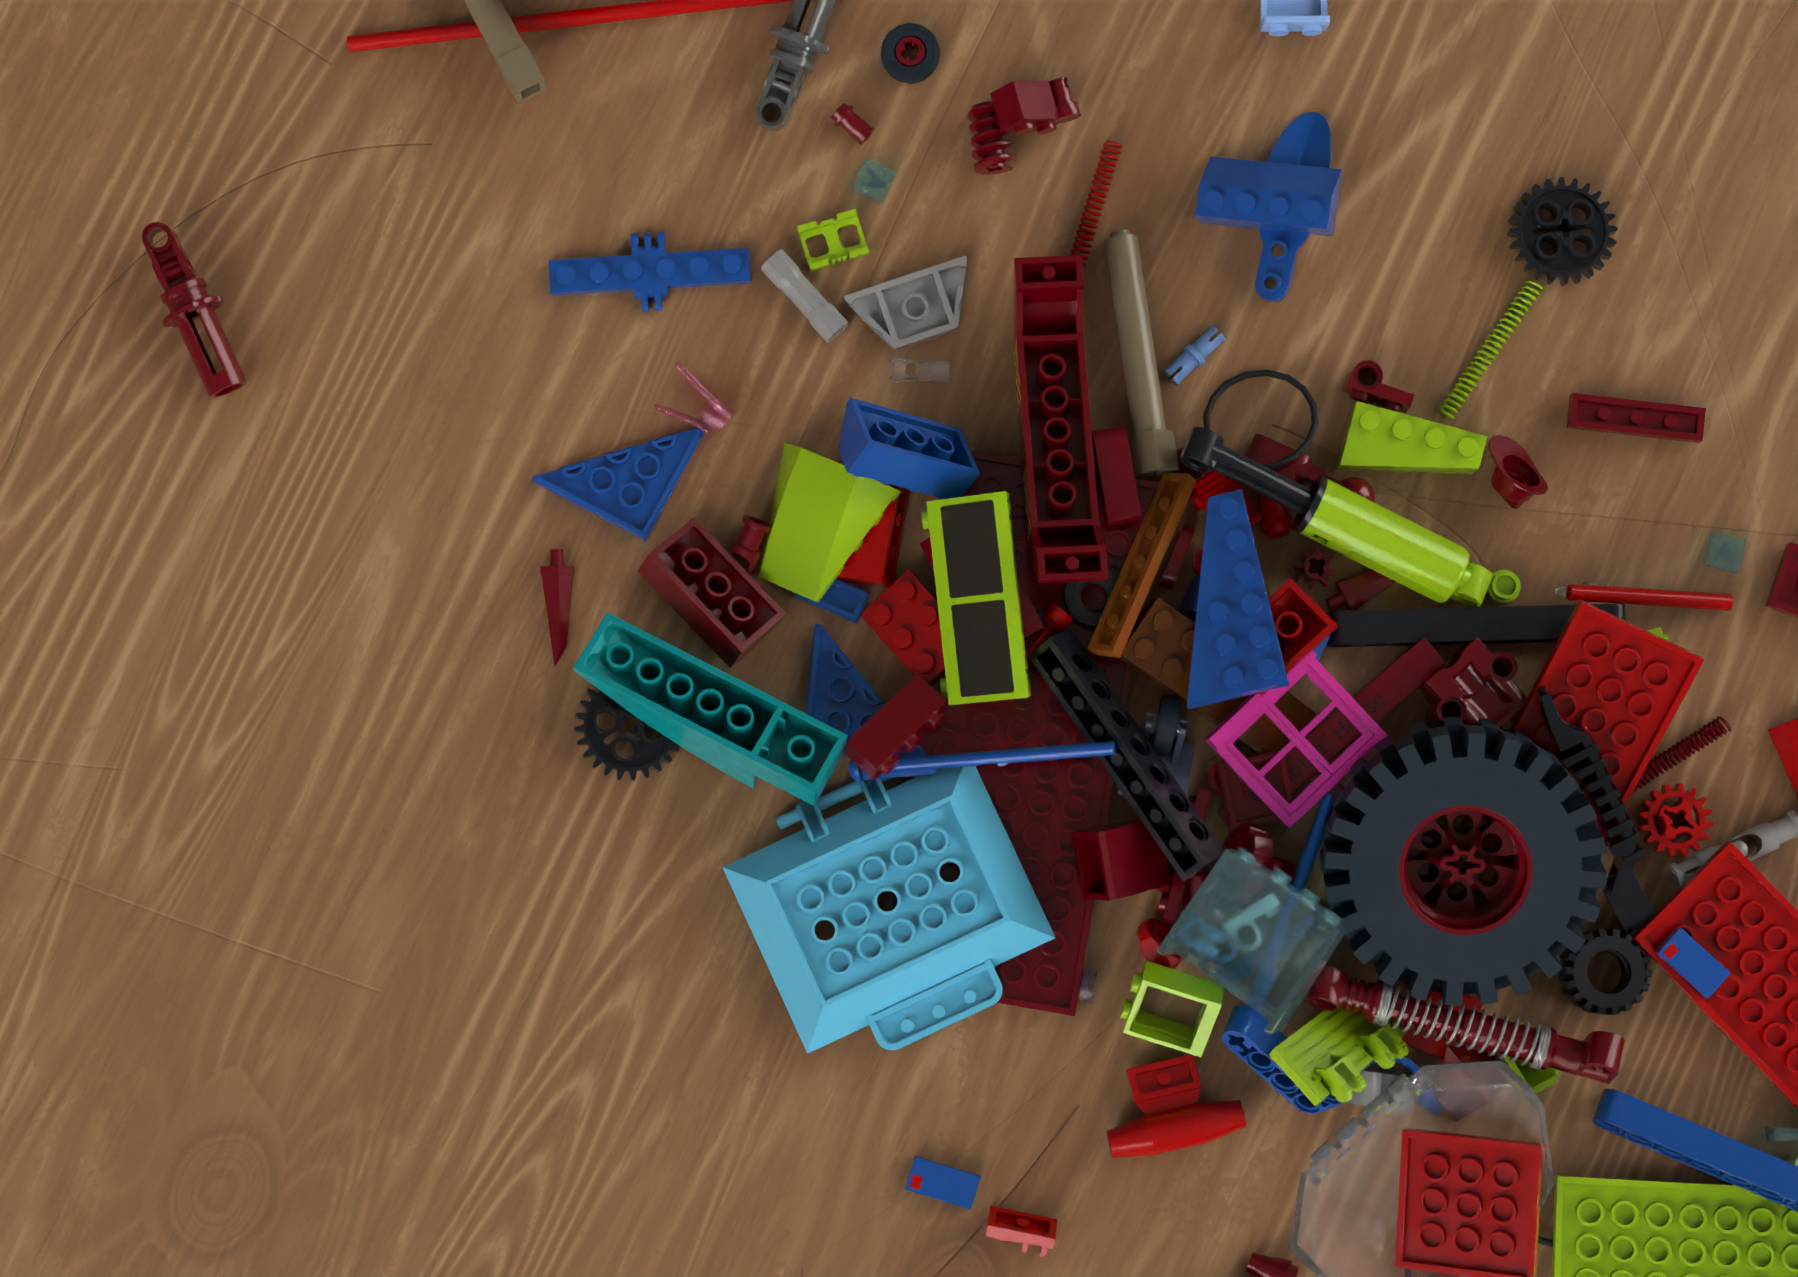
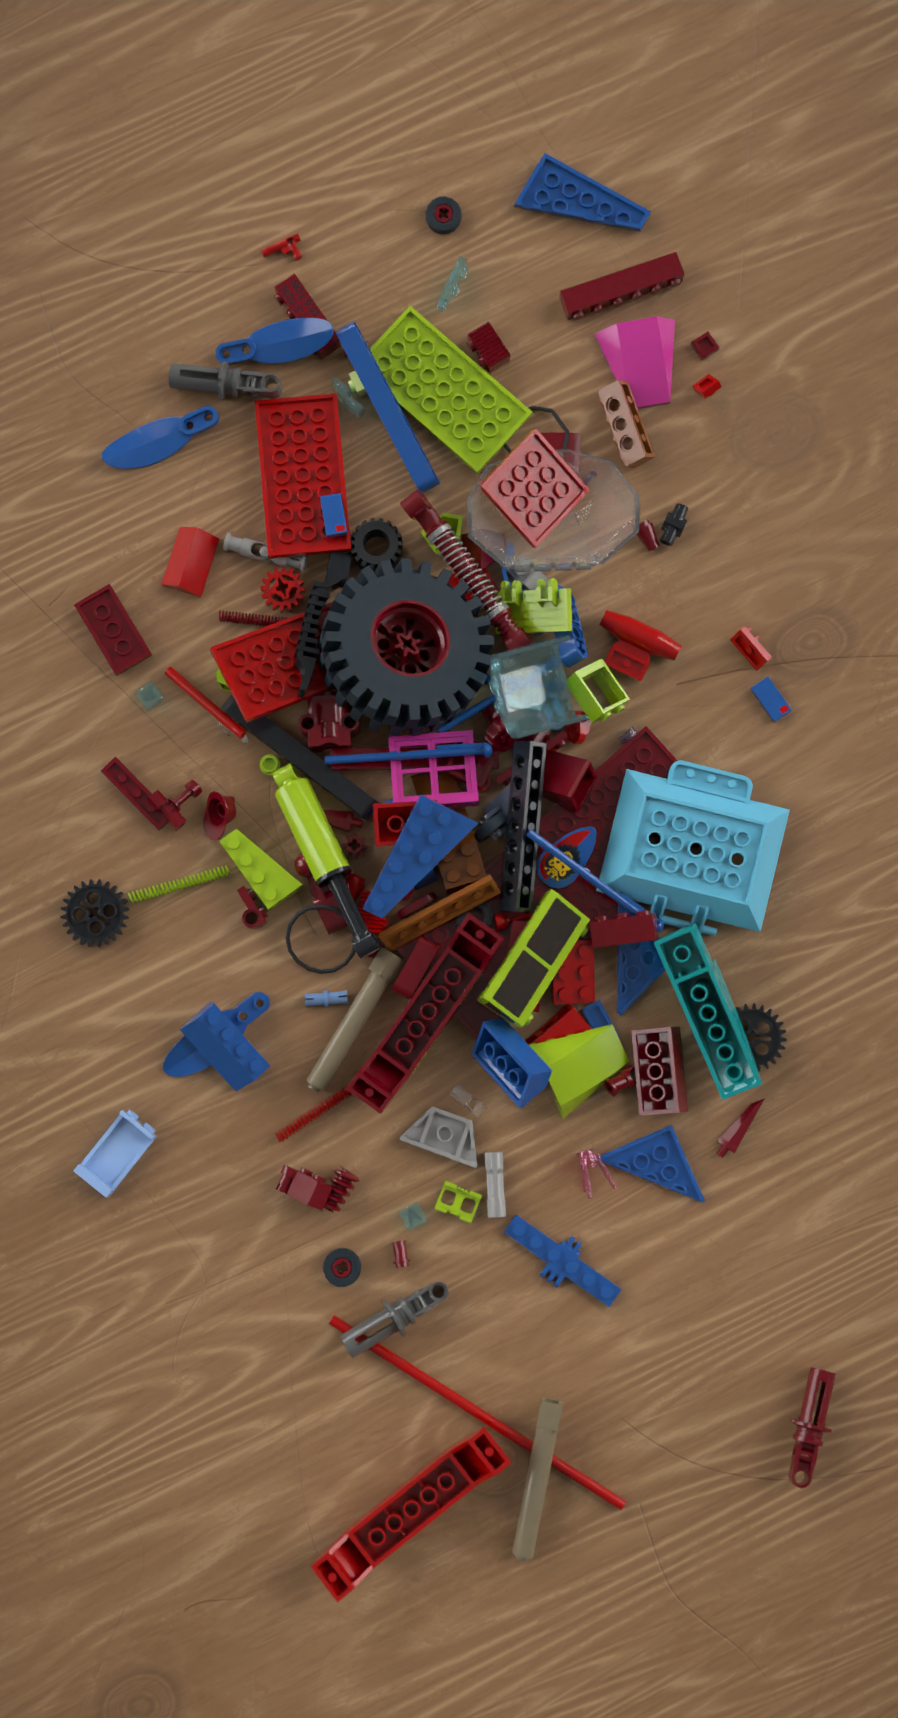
camera: 140 degrees left, 0 degrees up
none -> dark red bar [148,780,202,831]
none -> blue bar [325,742,493,765]
none -> shield [537,826,597,889]

